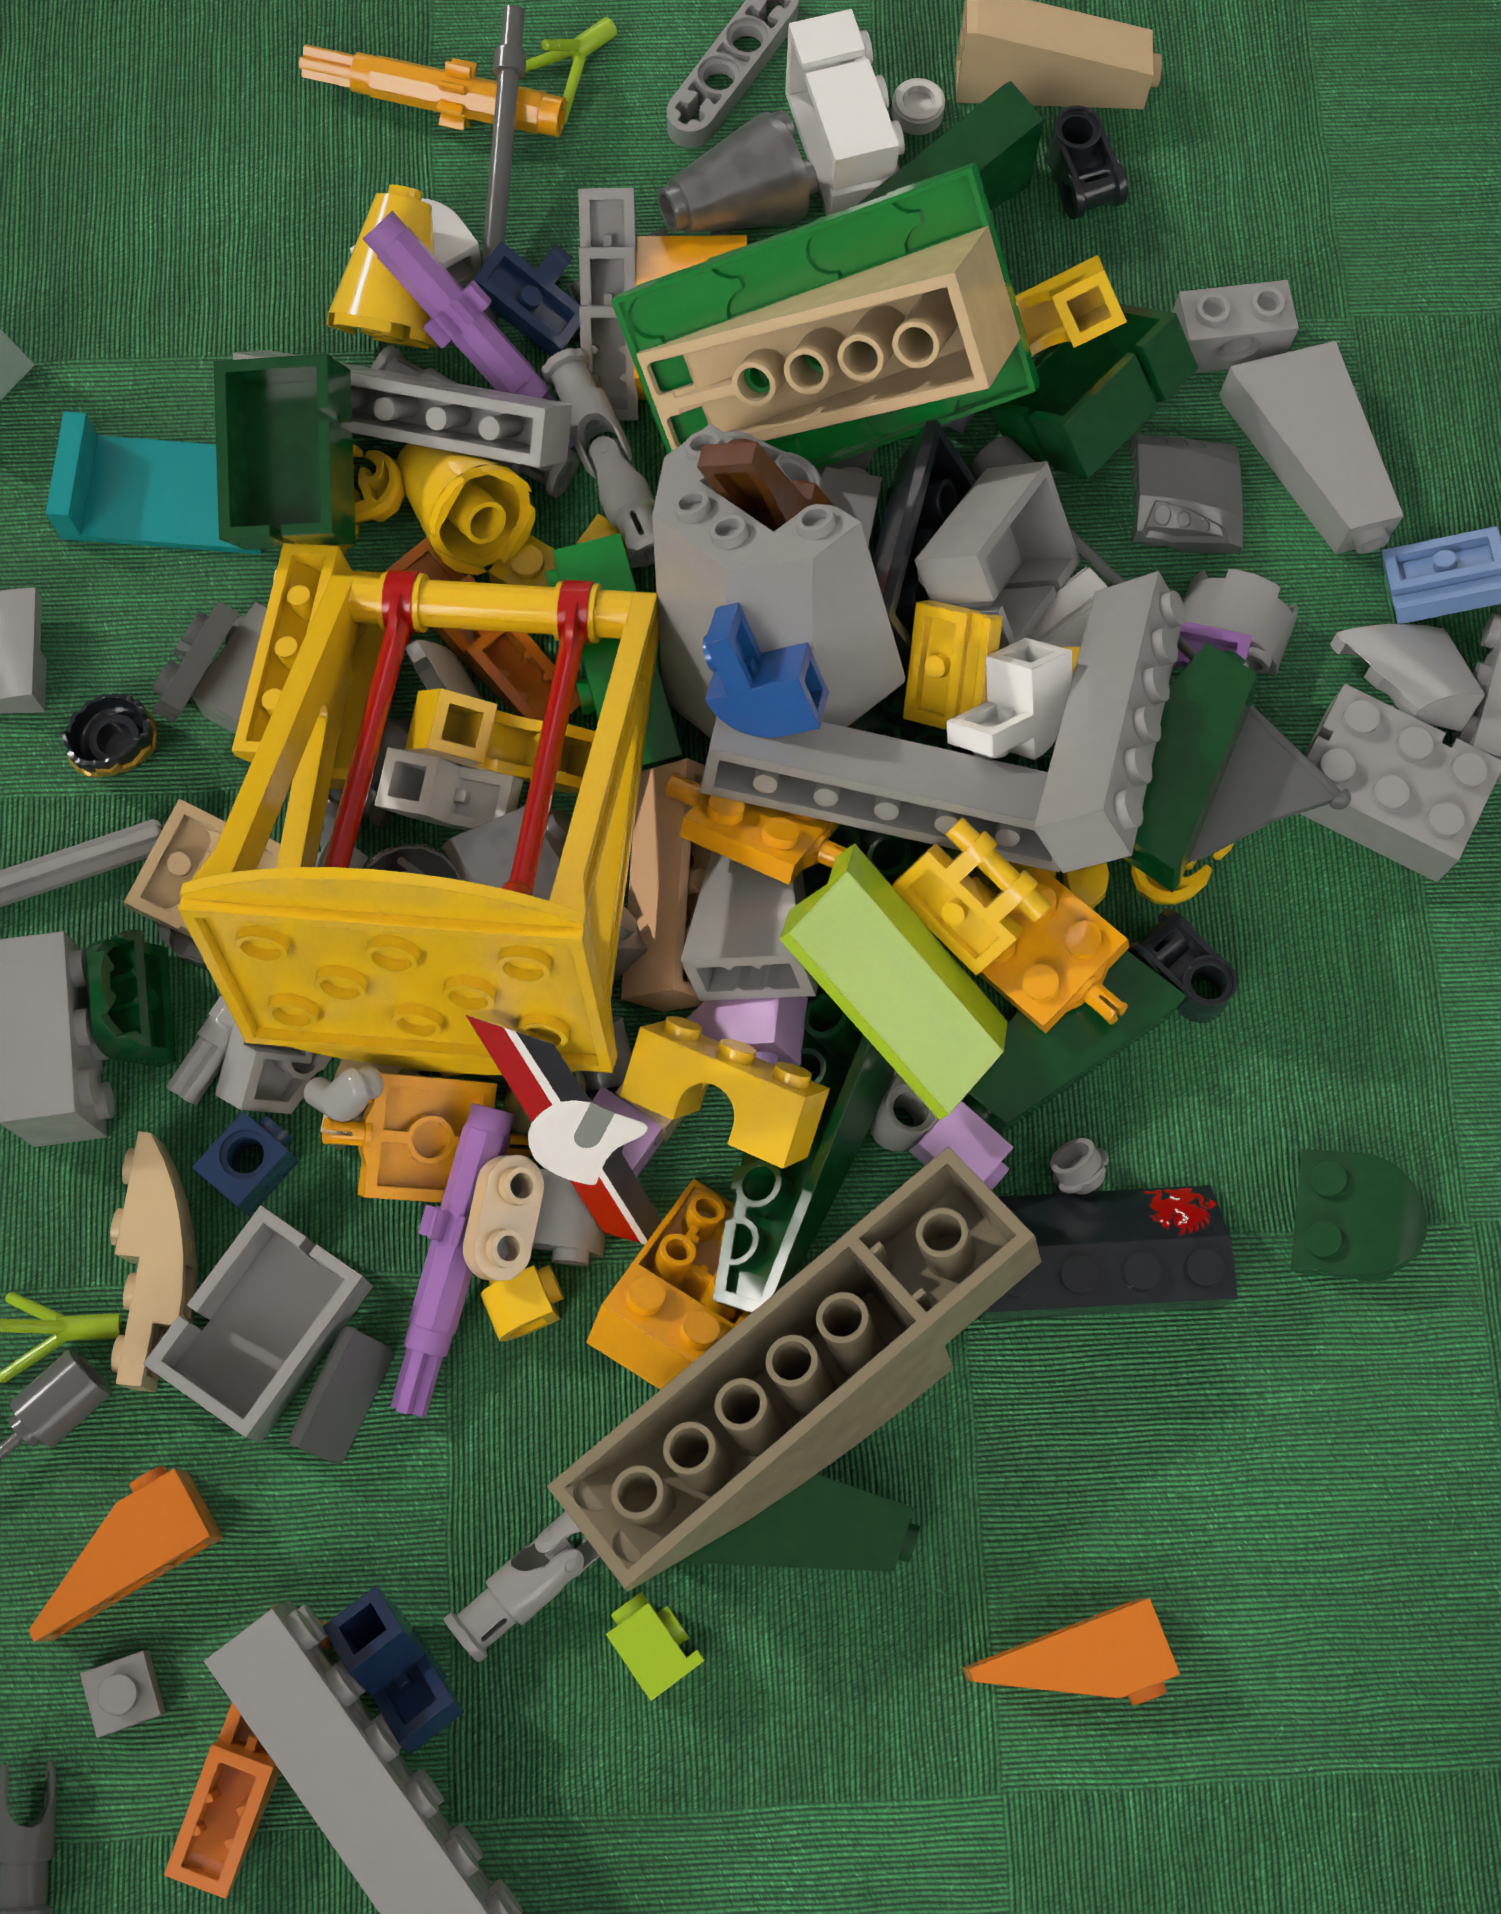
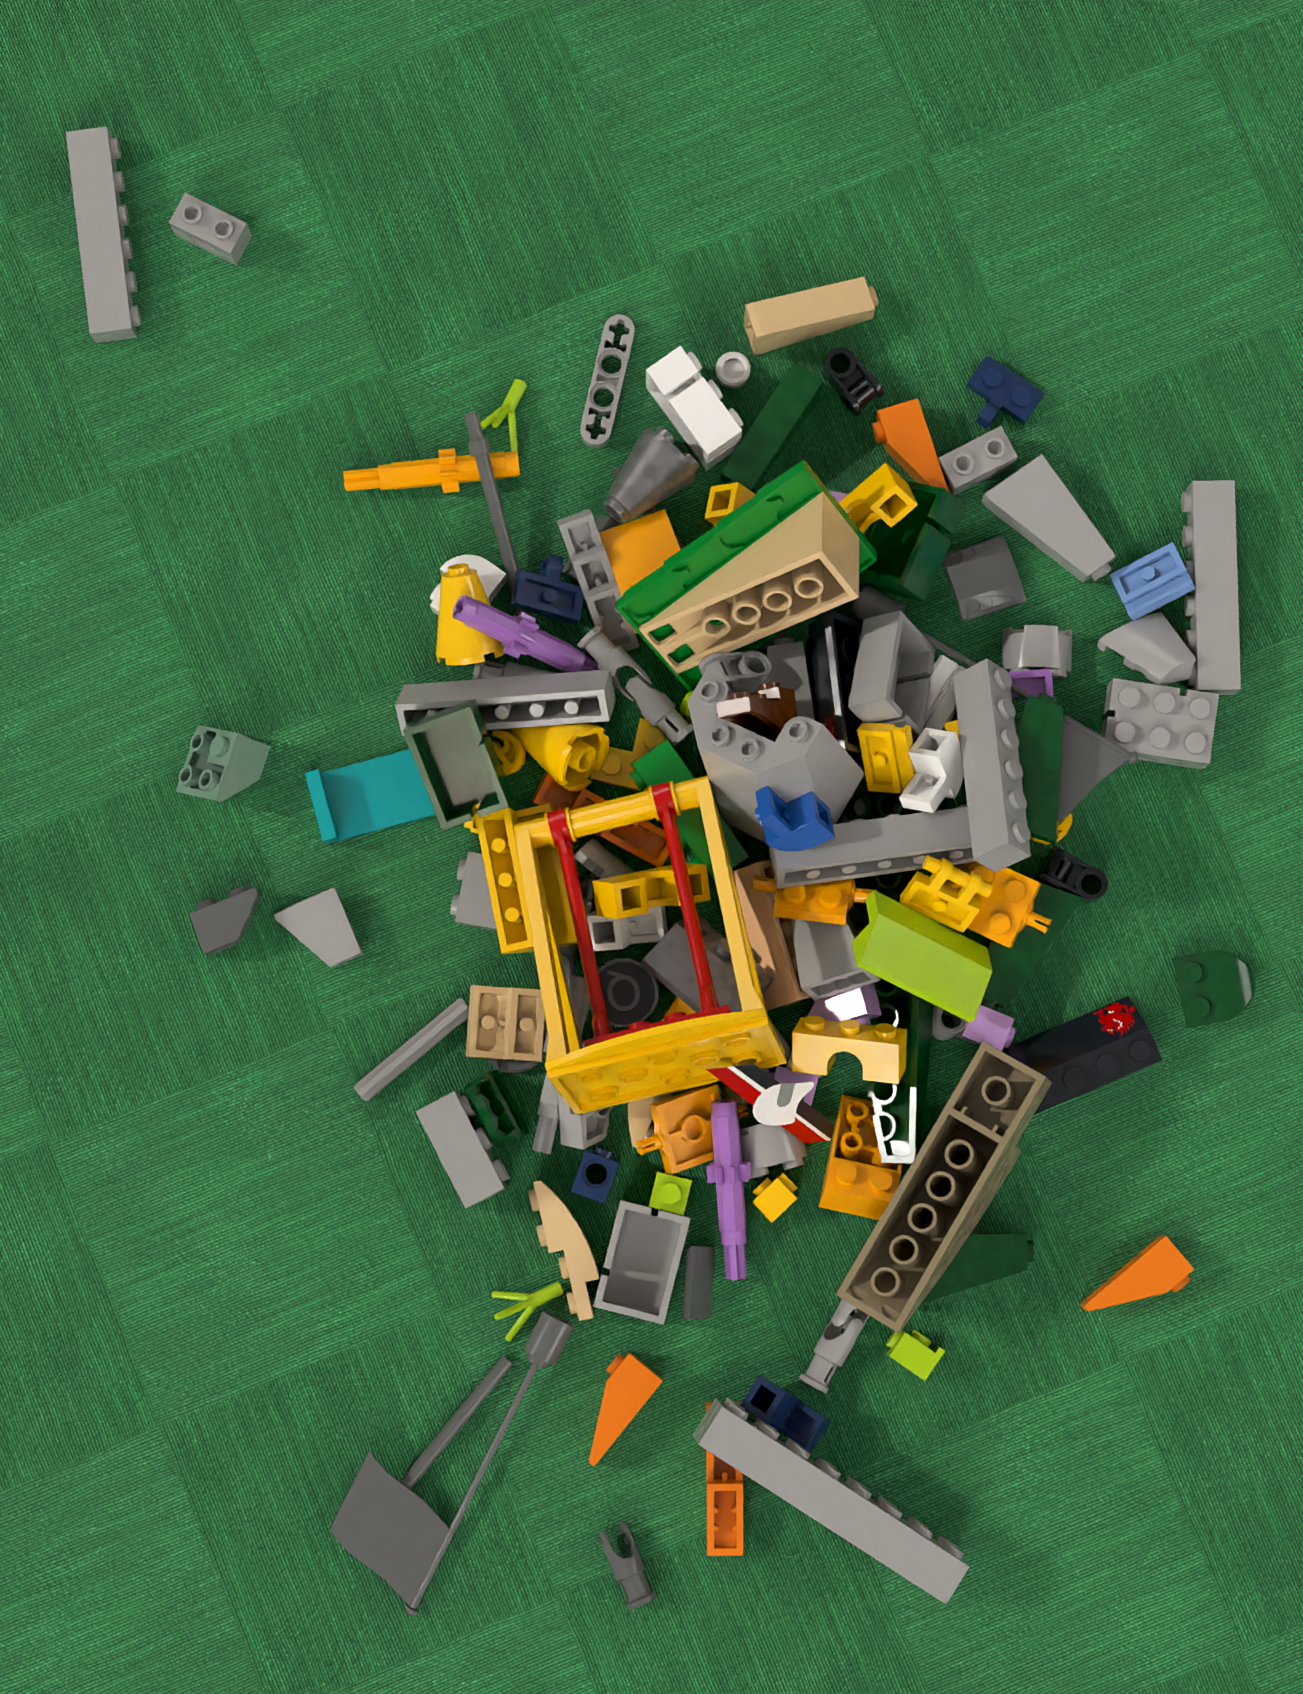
camera: 15 degrees left, 10 degrees up
black hair [61,693,157,779] -> none
light grey plate [80,1650,166,1738] -> none
dark grey hinge [151,601,239,723] -> none
light grey arm [303,1065,384,1122] -> none
tan plate [463,1155,544,1281] -> none
light grey plate [1050,1138,1109,1194] -> none
none -> lime brick [648,1172,692,1216]
none -> orange slope [872,398,949,492]
none -> dark blue plate [966,355,1045,429]

